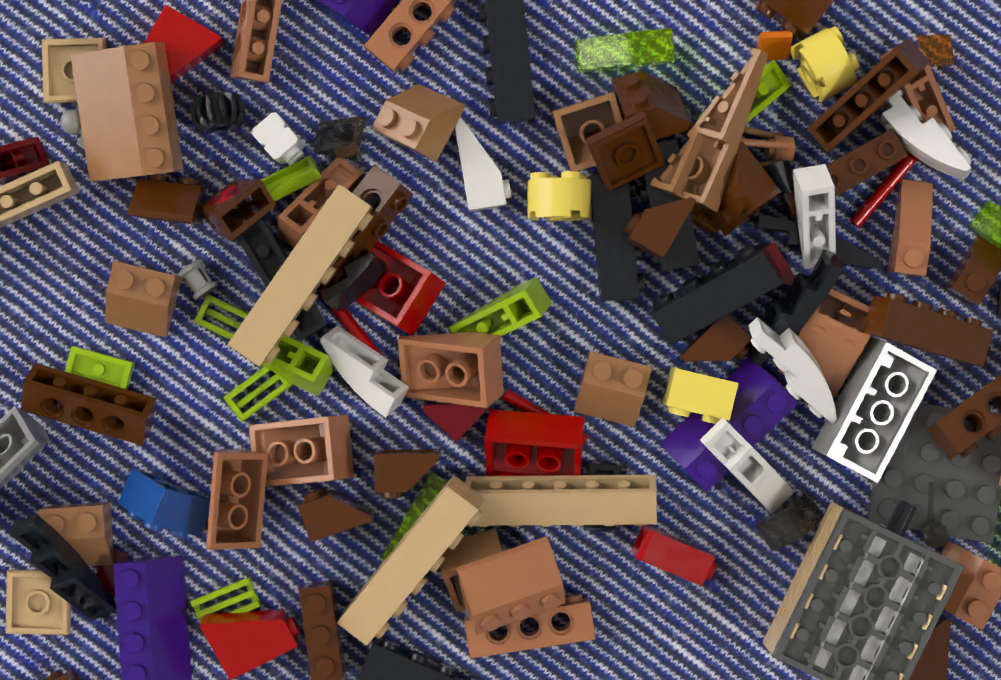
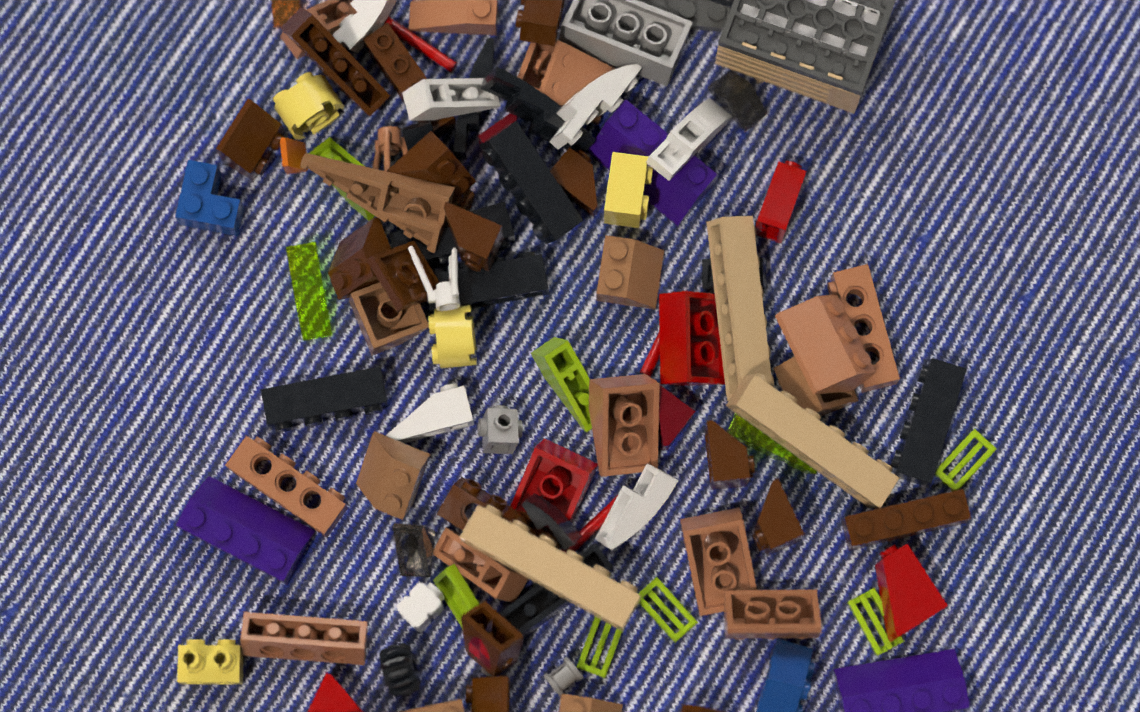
camera: 100 degrees left, 10 degrees down
lime slope [263,335,334,397] -> none
none -> white plant [408,246,460,311]
none -> light grey brick [477,405,523,454]

